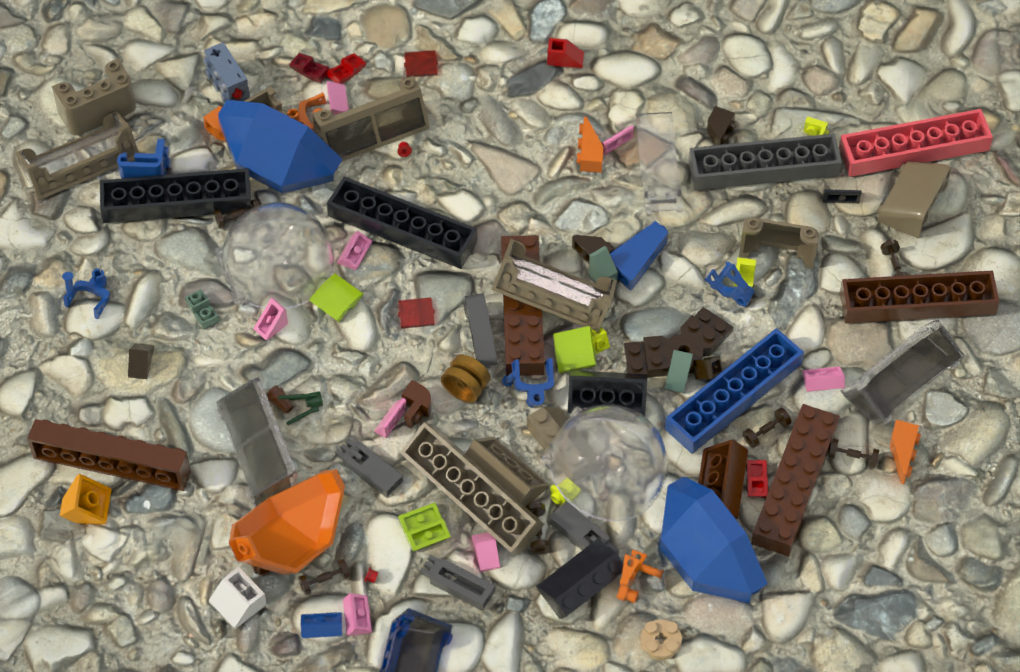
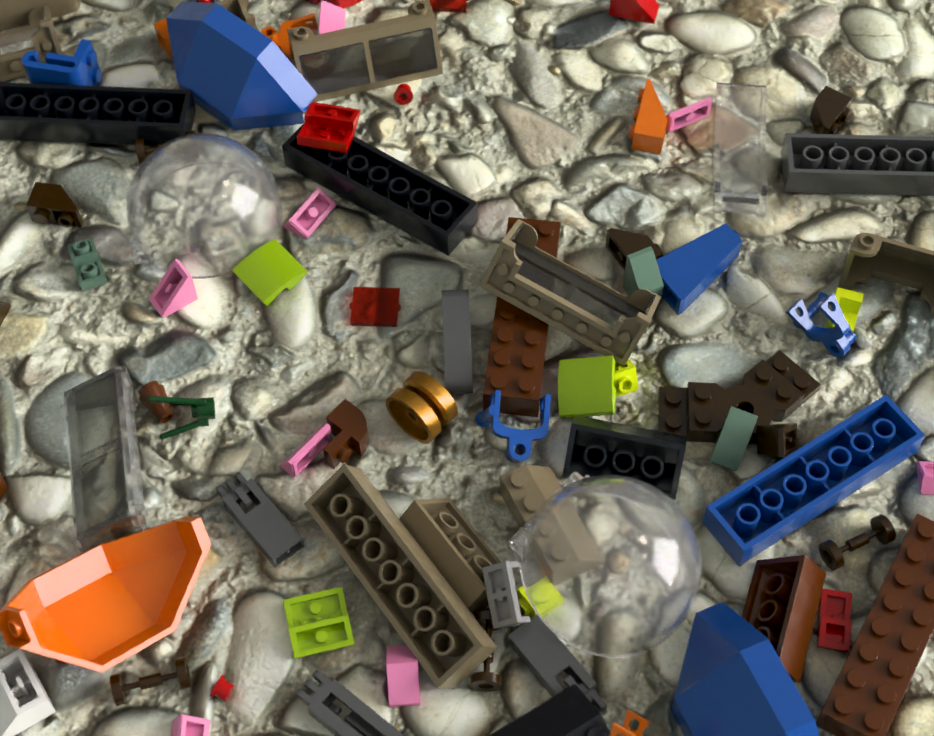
camera: 10 degrees right, 0 degrees up
none -> dark brown slope [26,182,83,228]
none -> red slope [297,102,360,153]
none -> light grey hinge [482,561,531,629]

